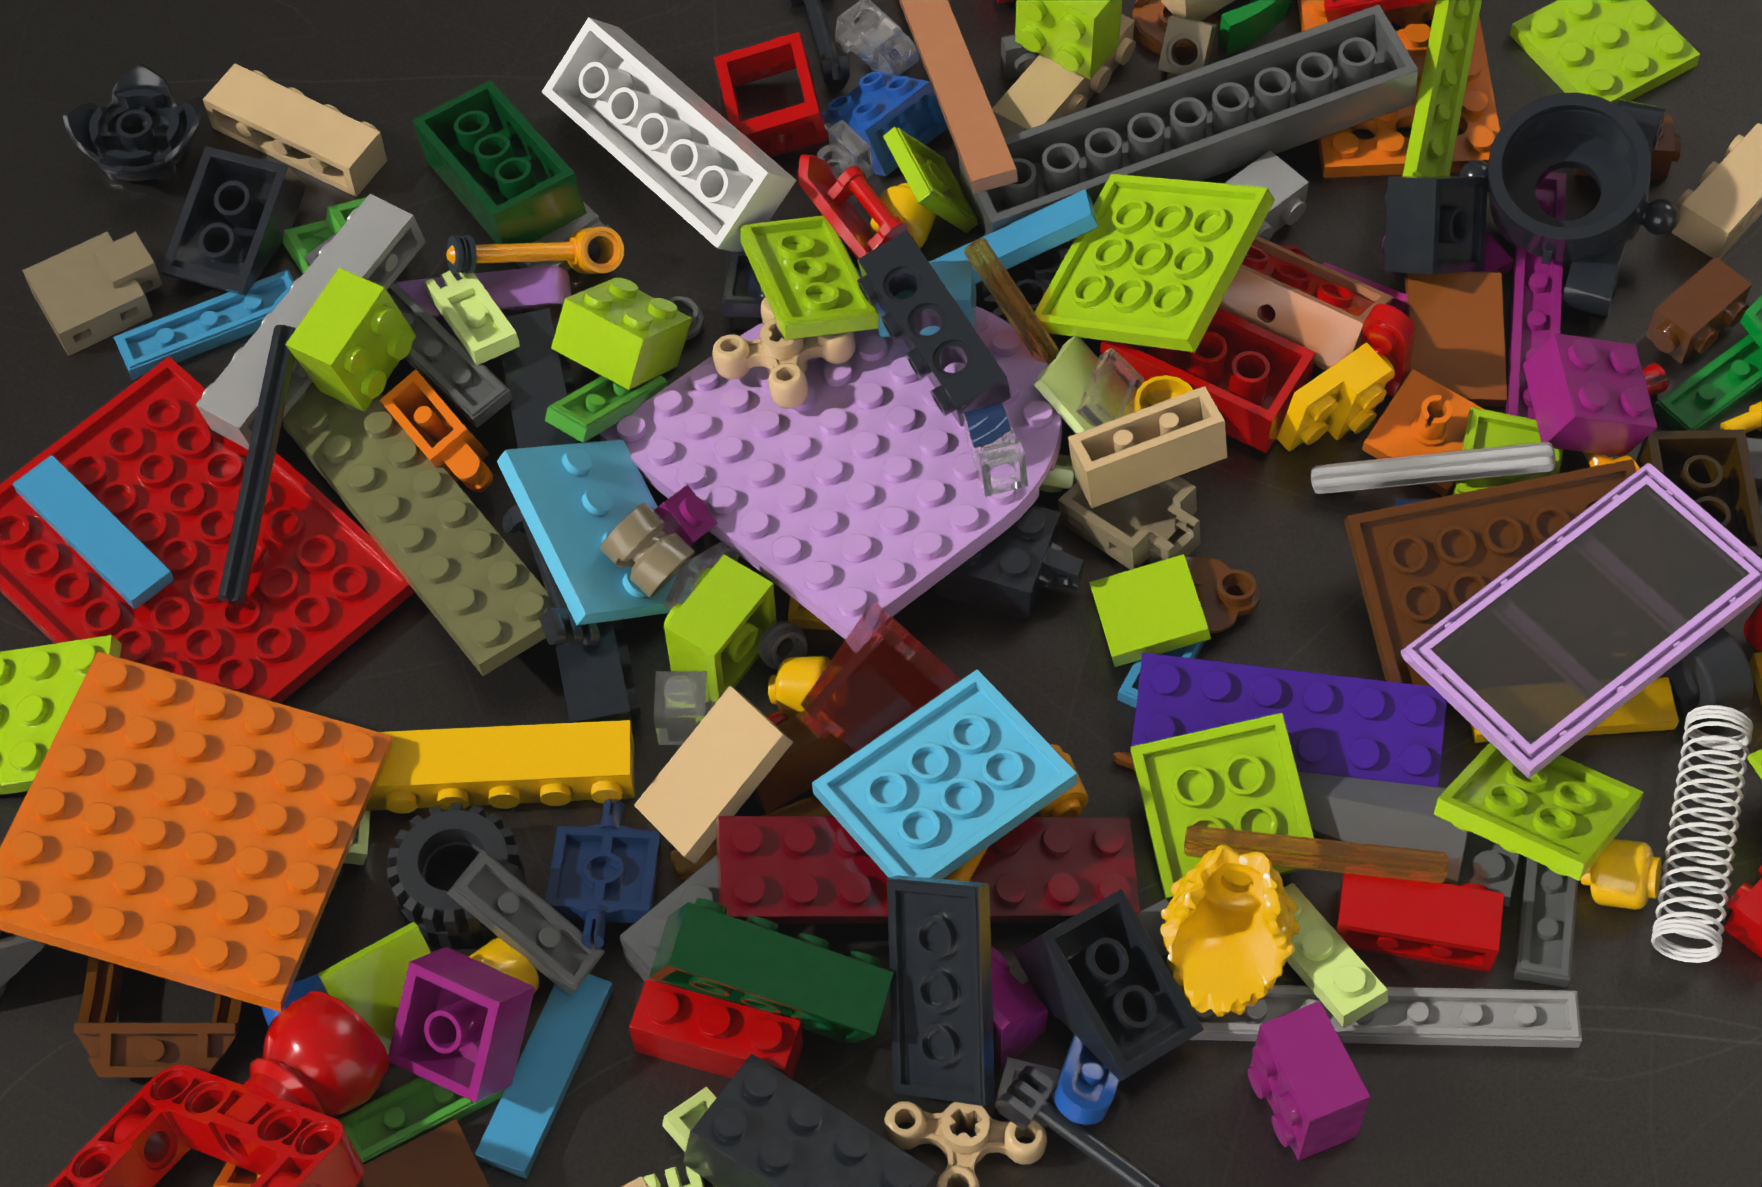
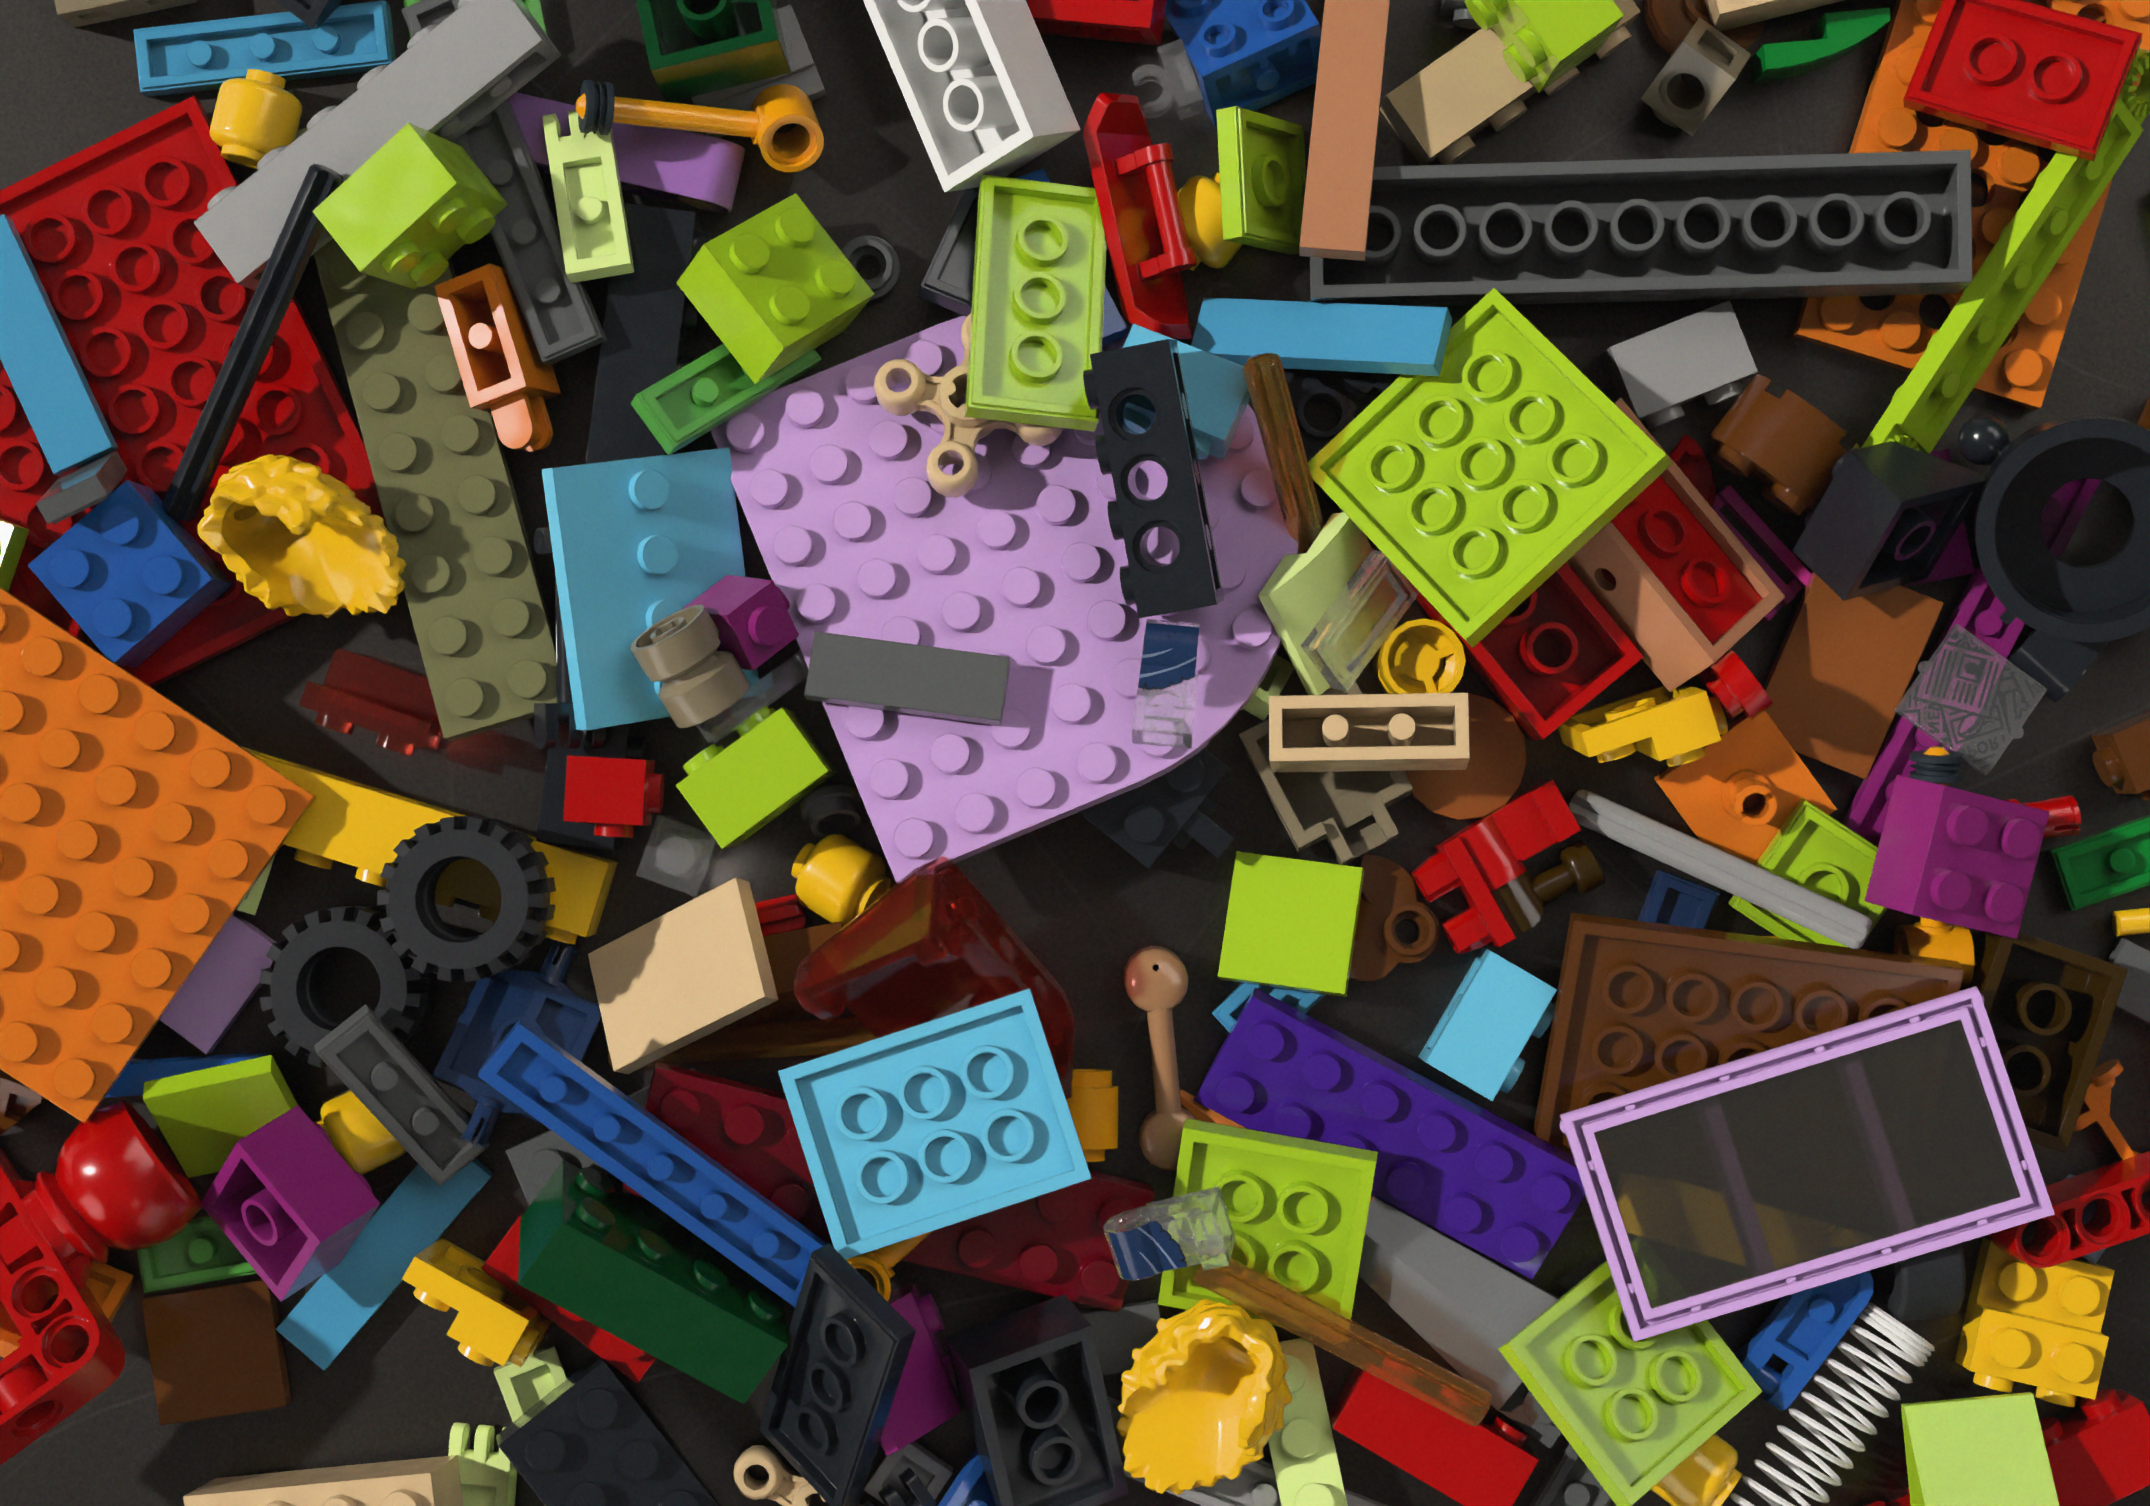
camera: 20 degrees right, 30 degrees up
none -> blue brick [27,480,233,668]
none -> dark grey tile [36,450,128,525]
none -> lavender tile [160,913,277,1054]
none -> yellow hair [198,454,407,618]
none -> yellow head [209,69,302,169]
none -> clear red bracket [299,649,443,756]
none -> black tyre [377,816,556,982]
none -> yellow plate [402,1238,552,1367]
none -> blue plate [478,1018,828,1307]
none -> red brick [563,755,664,838]
none -> dark grey tile [804,631,1011,726]
none -> clear leg [1103,1186,1236,1280]
none -> medium nougat piece [1123,945,1197,1171]
none -> dark orange tile [1404,693,1527,820]
none -> red hips [1411,779,1606,954]
none -> medium azure brick [1418,948,1557,1101]
none -> reddish brown brick [1707,374,1860,516]
none -> blue plate [1735,1246,1873,1411]
none -> clear piece [1894,624,2048,776]

